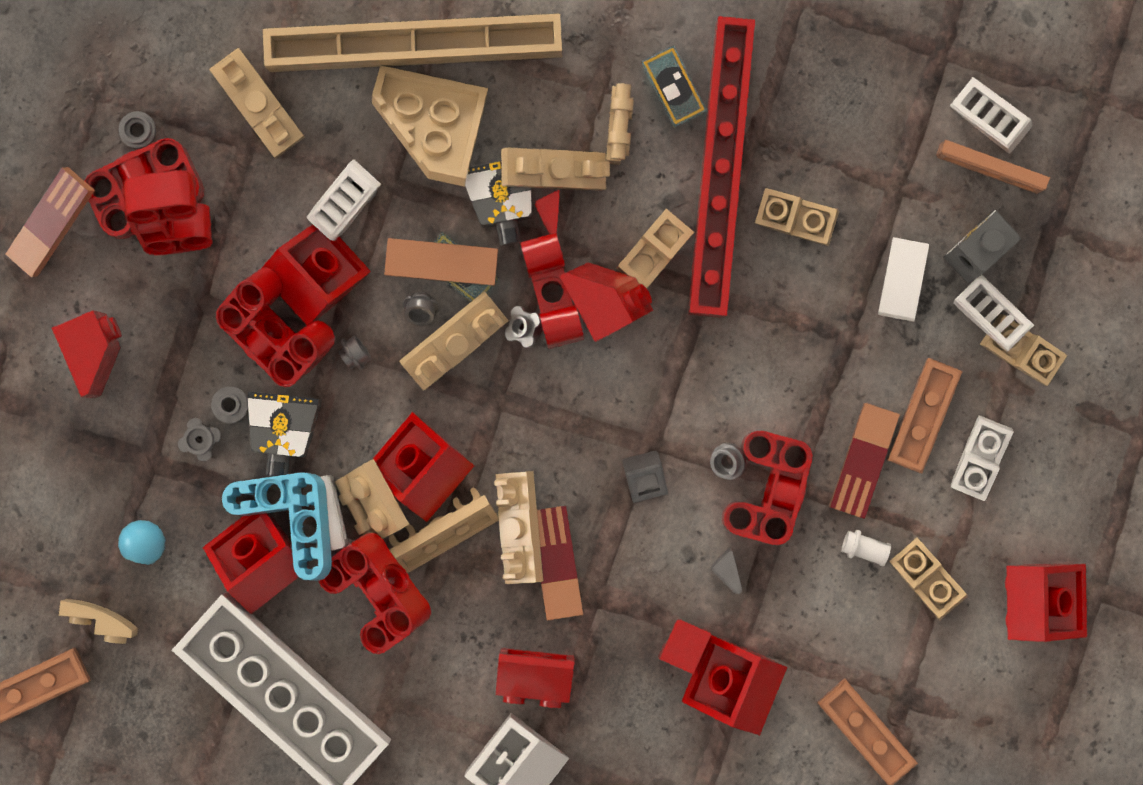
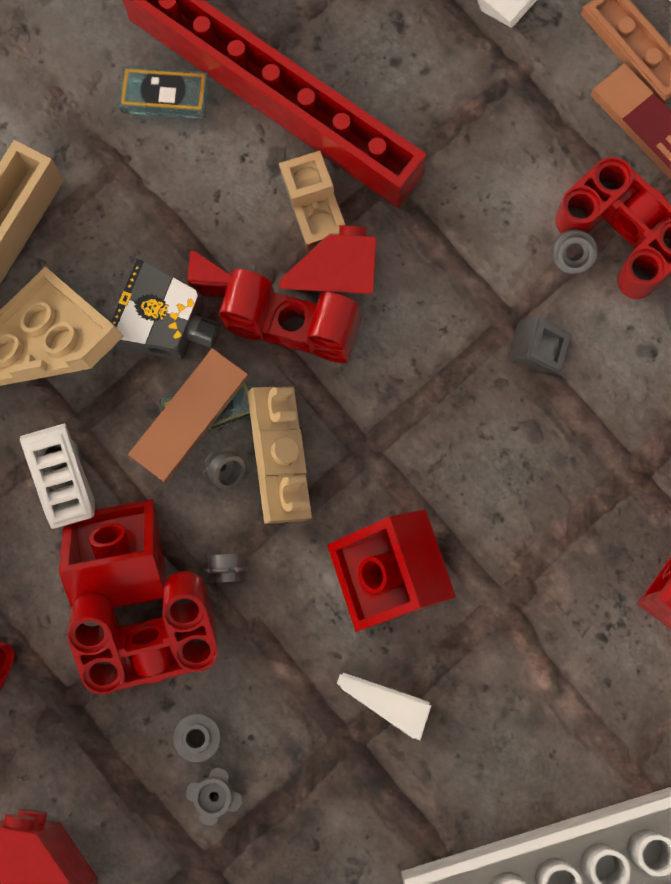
camera: 50 degrees left, 10 degrees down
red slope [202,513,309,614] -> none
medium azure beam [222,473,332,581] -> none
torso [248,392,322,476] -> none
red beam [318,532,431,654] -> none
tan plate [334,459,409,539] -> none
tan plate [389,488,499,573] -> none
tan plate [494,471,543,584] -> none
tan plate [501,148,610,191] -> none
flat silver plate [505,306,543,348] -> none
tile [537,505,583,621] -> none
tan plate [606,83,634,165] -> none
tan slope [755,188,839,246] -> none

